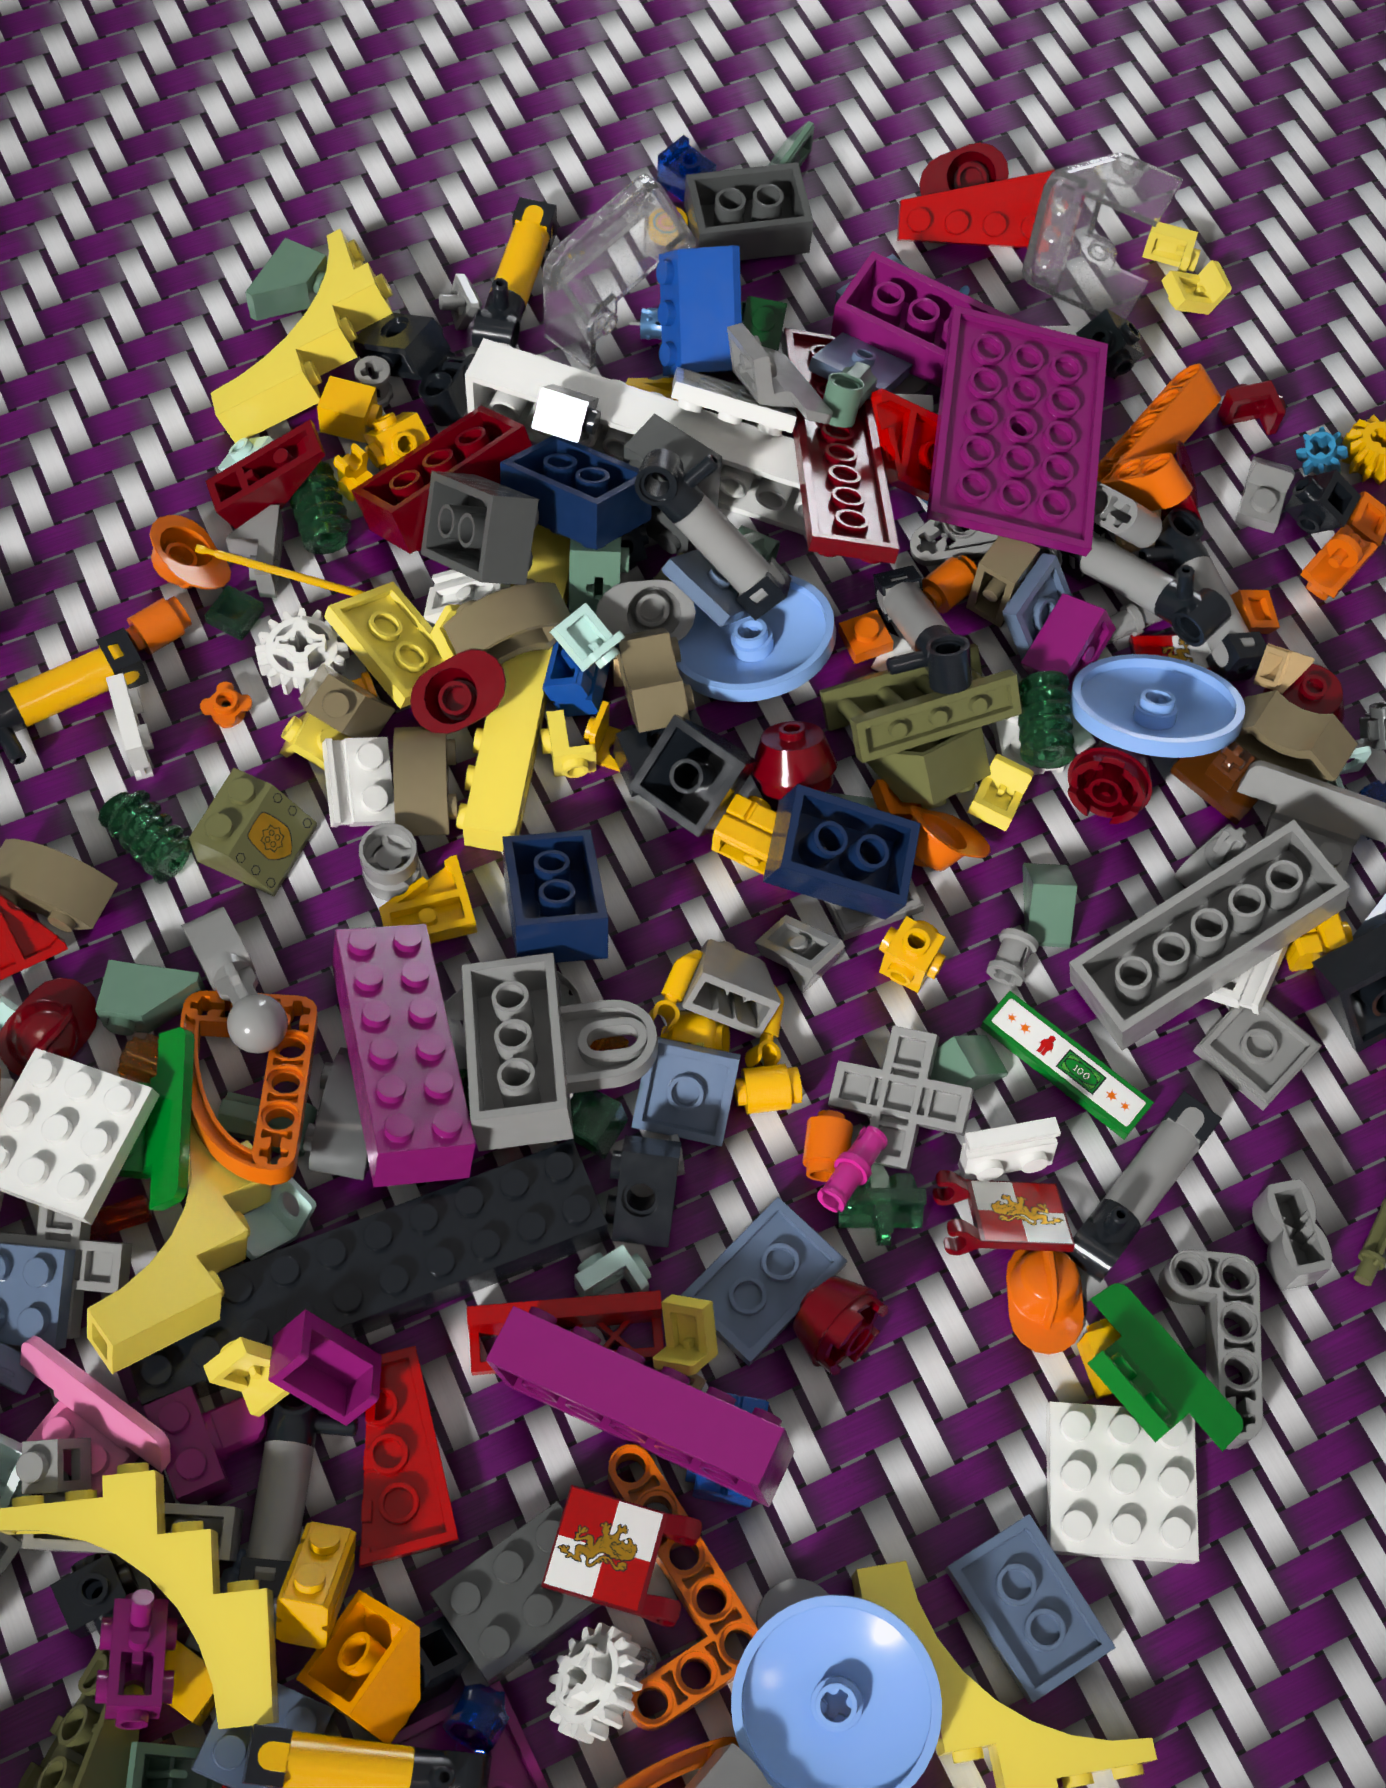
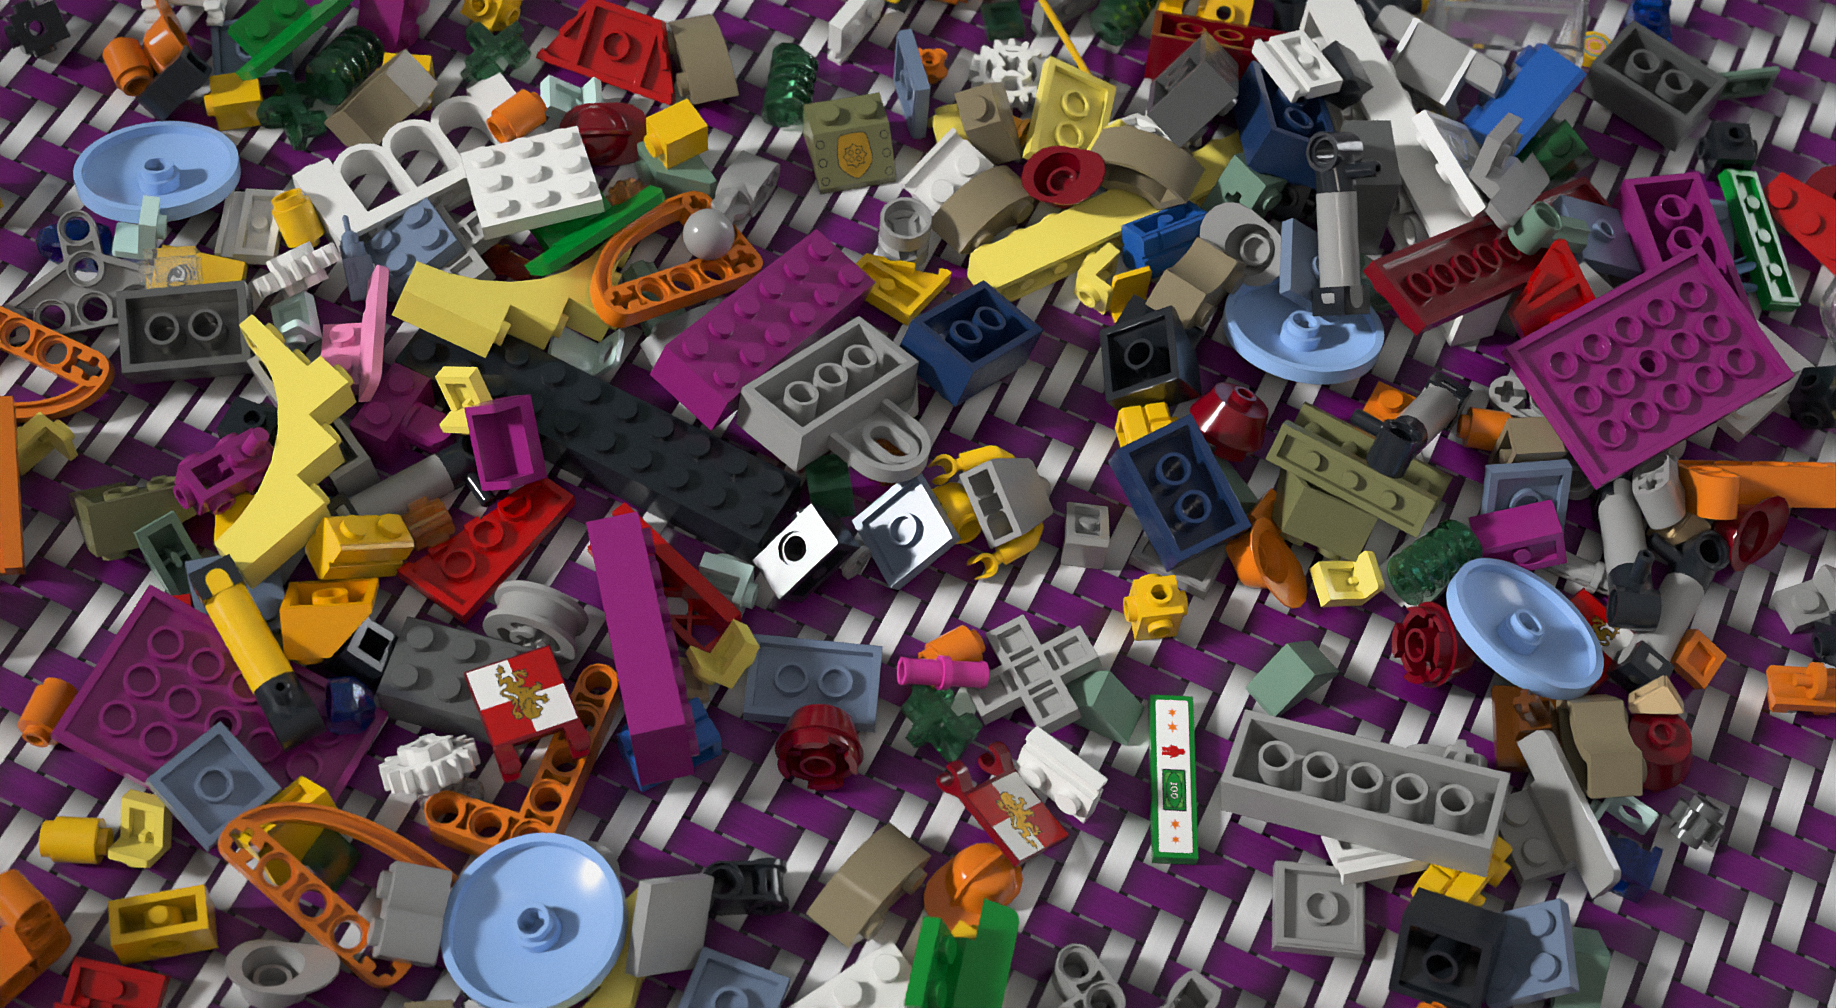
camera: 50 degrees right, 5 degrees down
light grey brick [16,1438,92,1495] -> none
light aqua bracket [550,603,625,672] -> none
yellow brick [734,1063,802,1114] -> none
light grey bush [986,928,1039,987] -> none
piece [1064,1091,1222,1283] -> none
none -> clear orange gear [400,496,456,551]
none -> light grey wheel [483,580,589,665]
none -> light grey tile [625,873,714,977]
none -> yellow brick [644,99,708,170]
none -> black piece [703,858,789,916]
none -> dark tan brick [806,823,932,948]
none -> sand blue plate [893,29,931,139]
none -> white plate [1252,29,1343,103]
none -> light grey plate [1372,5,1506,121]
none -> black brick [1697,121,1758,182]
none -> green tile [1718,169,1801,312]

